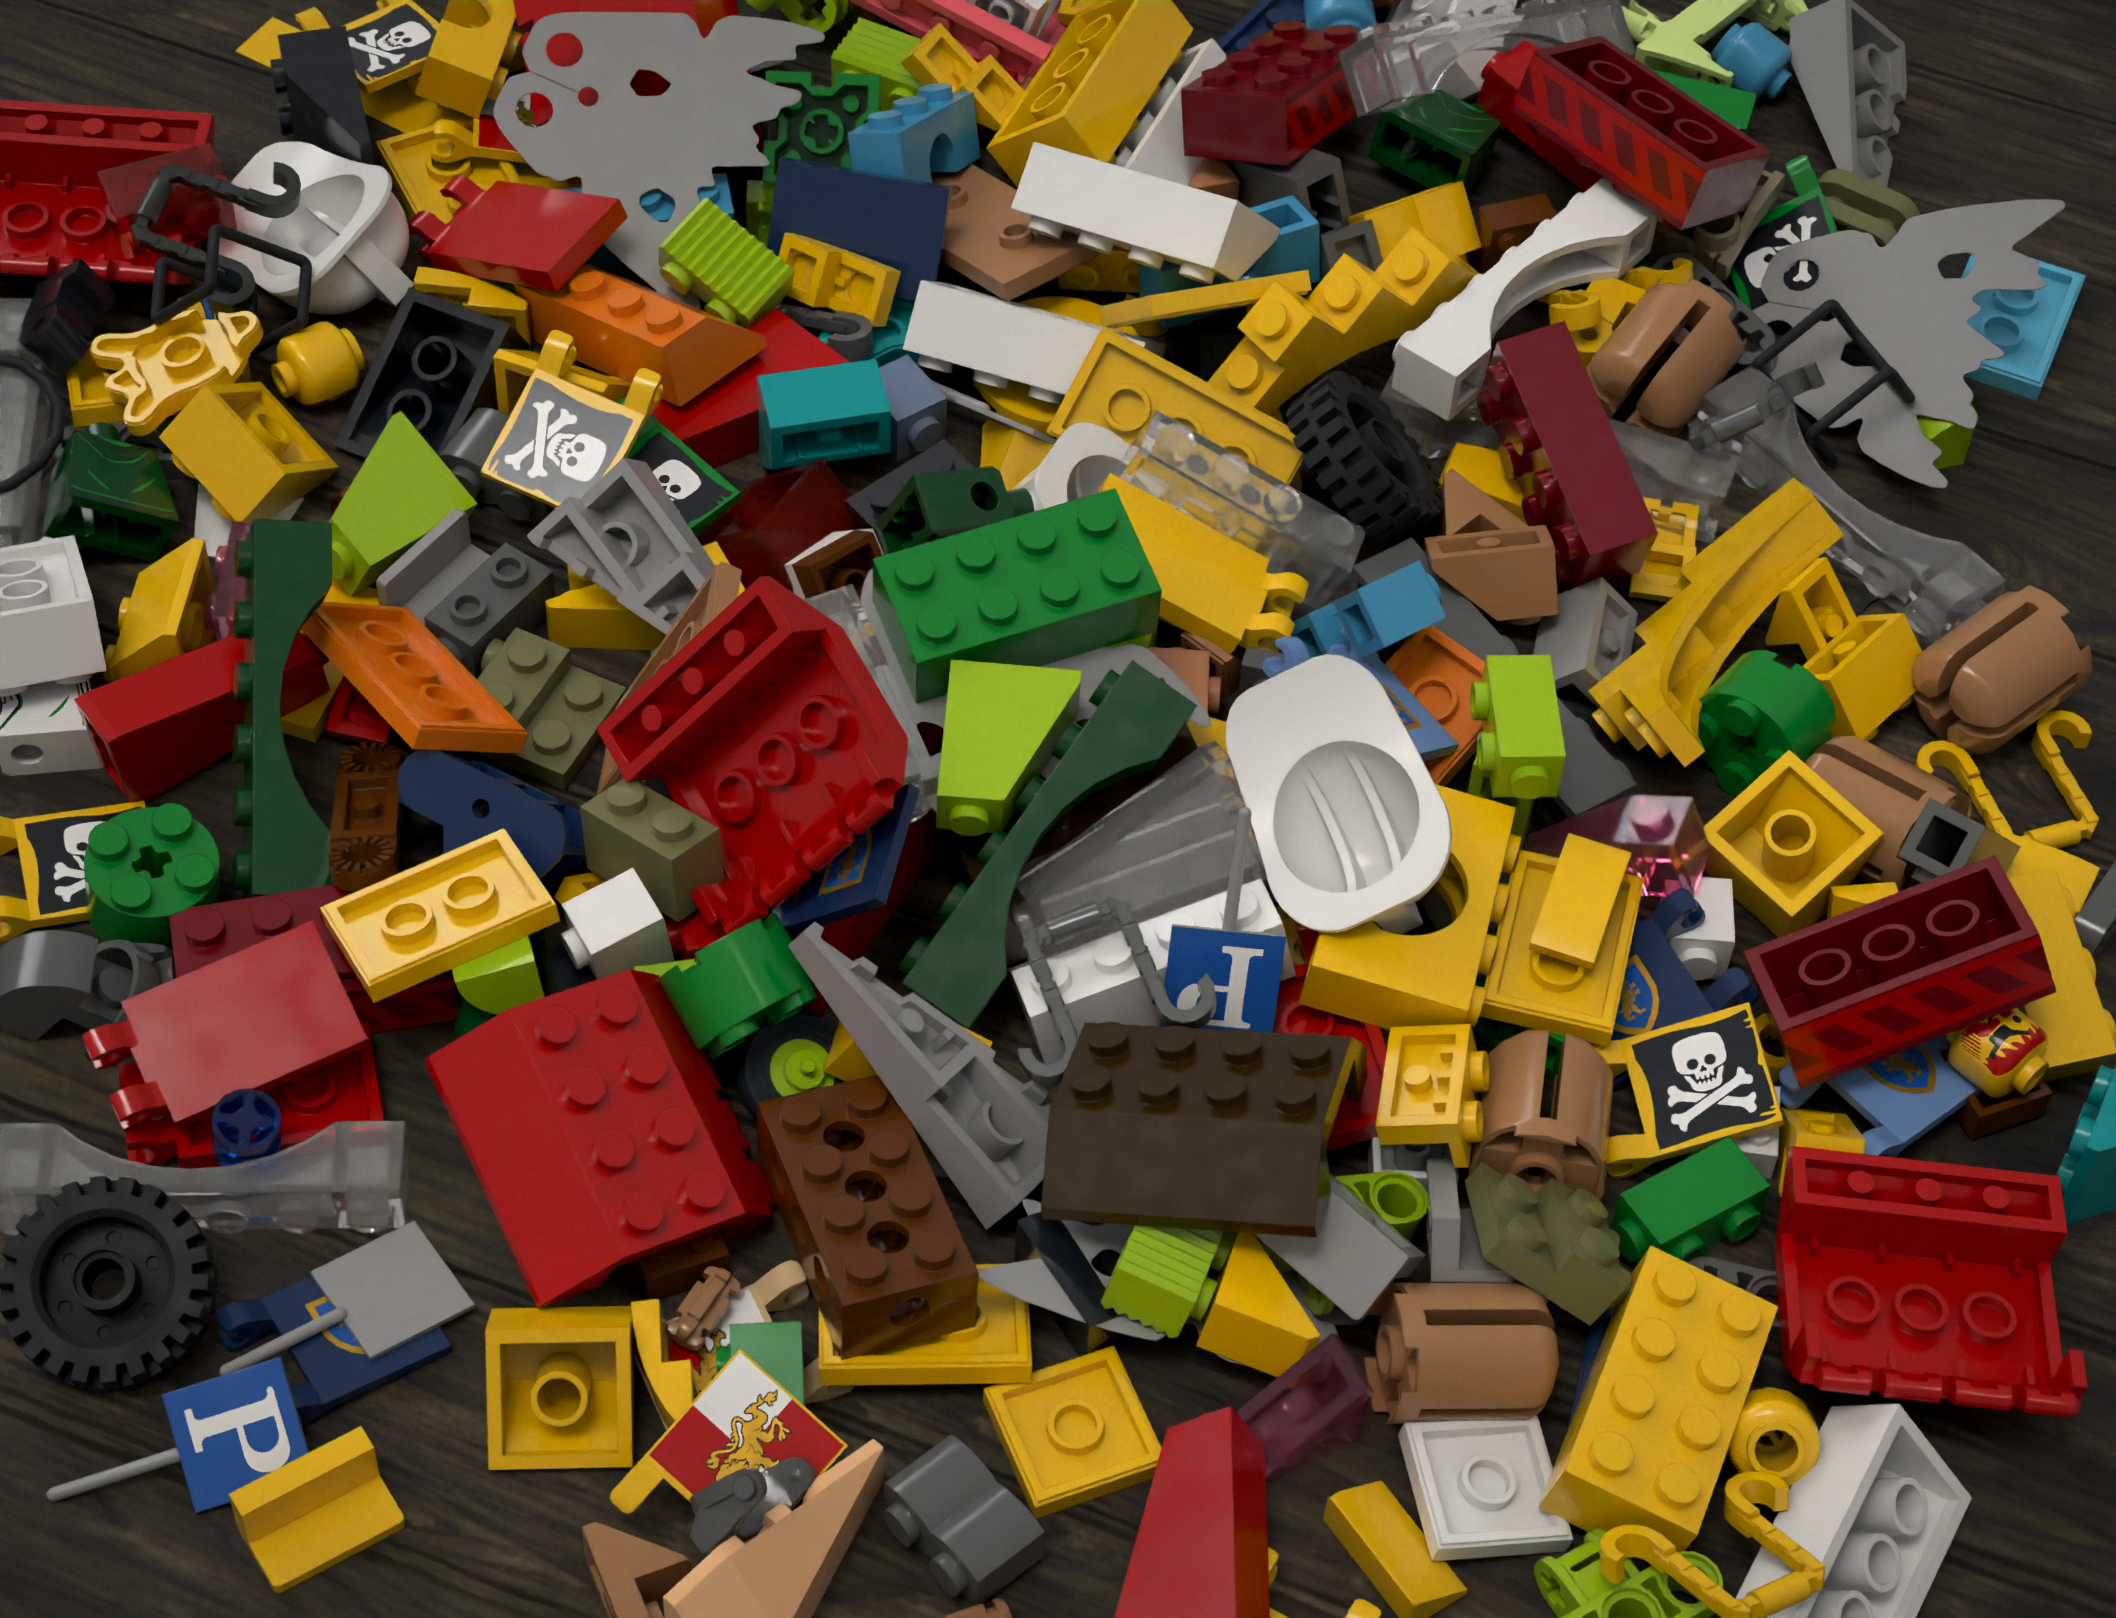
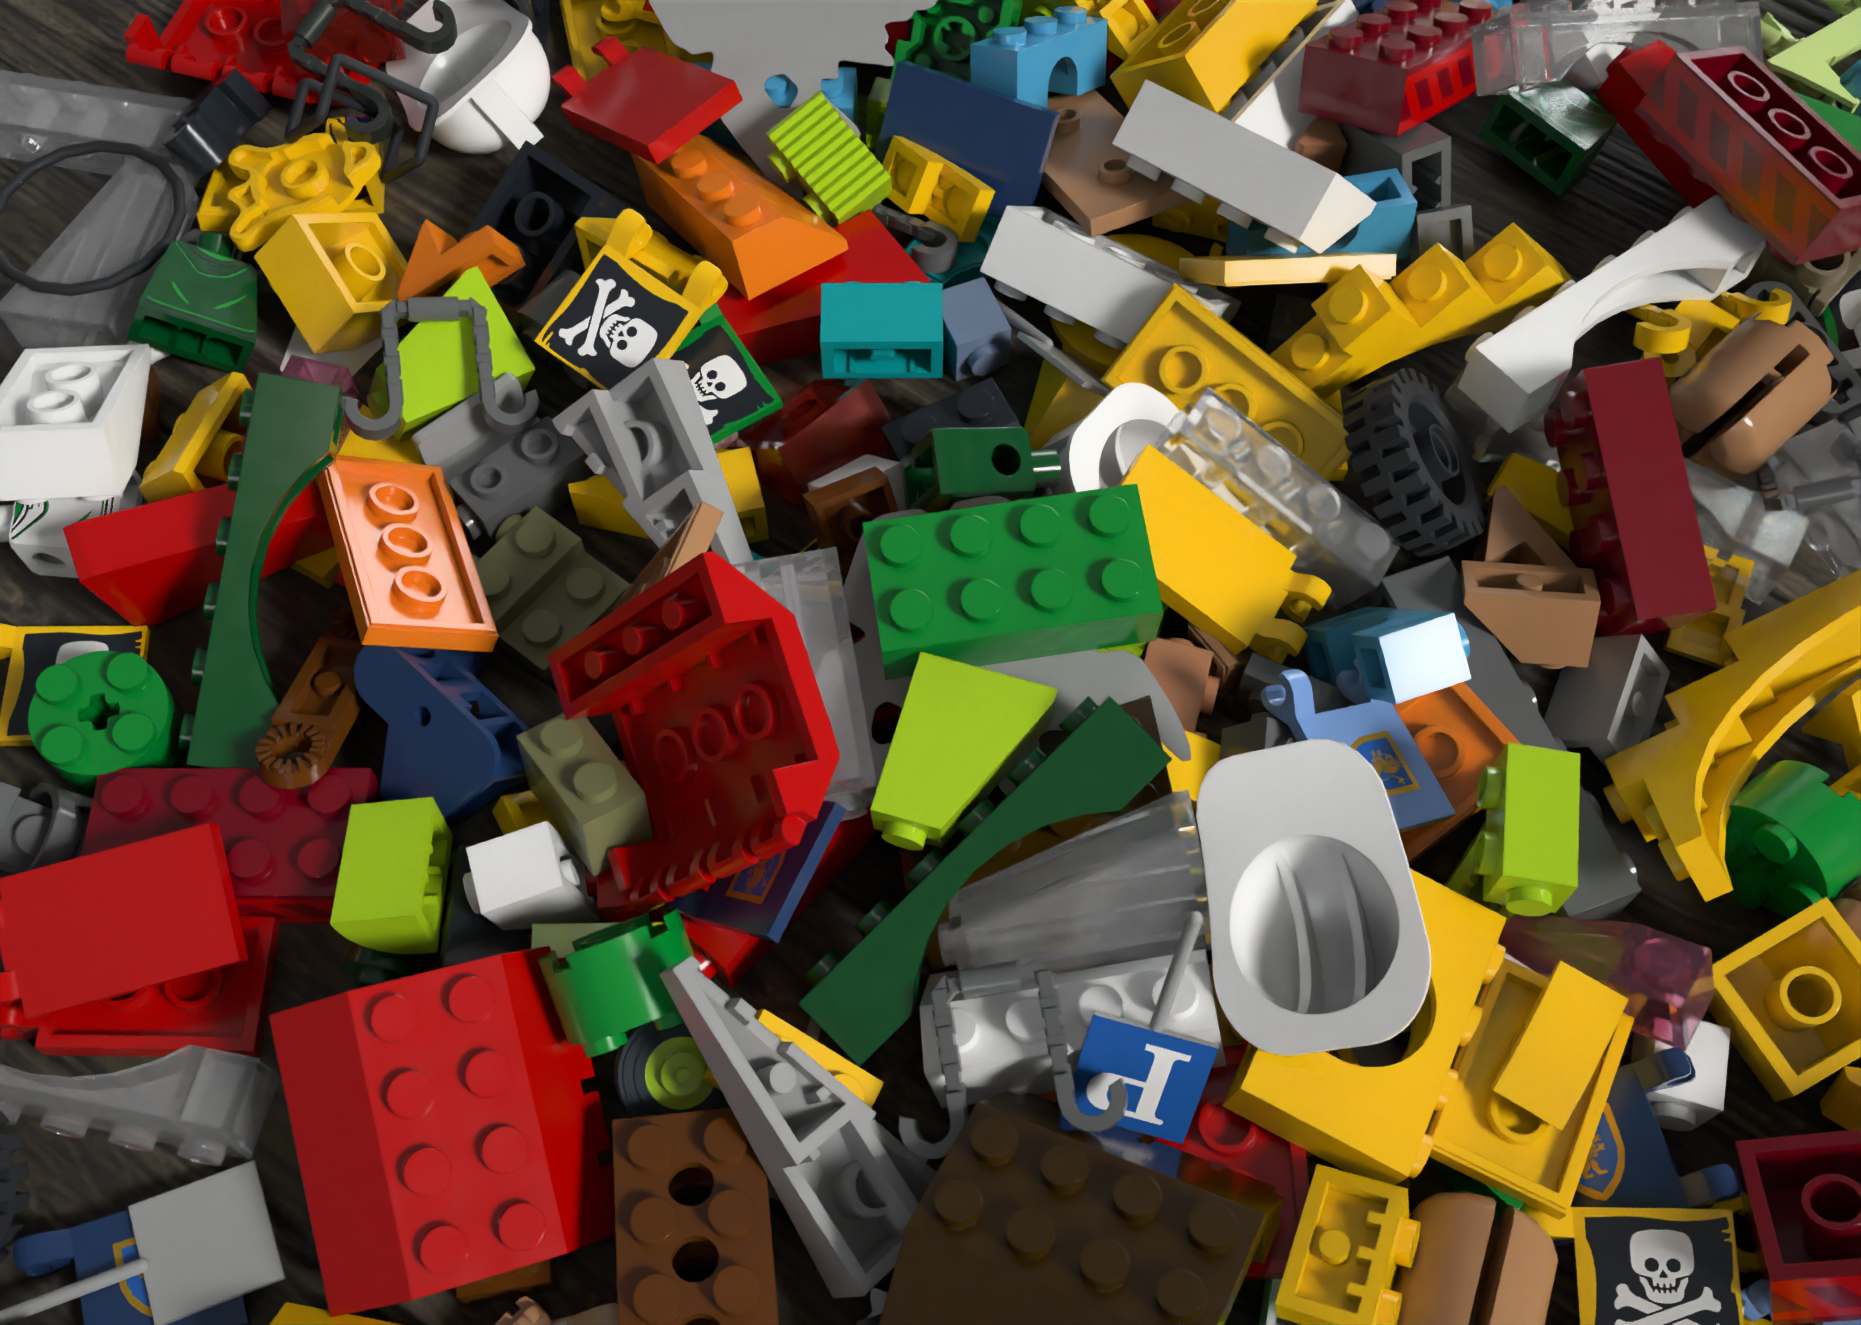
camera: 15 degrees right, 10 degrees up
clear blue wheel [211,1088,282,1174] -> none
yellow head [271,322,365,408] -> none
yellow tile [320,829,560,1003] -> none
yellow slope [414,266,532,346] -> none
yellow brick [1347,181,1482,263] -> none
reddish brown piece [1471,193,1557,274] -> none
none -> dark grey piece [344,296,539,441]
none -> orange slope [397,219,526,301]

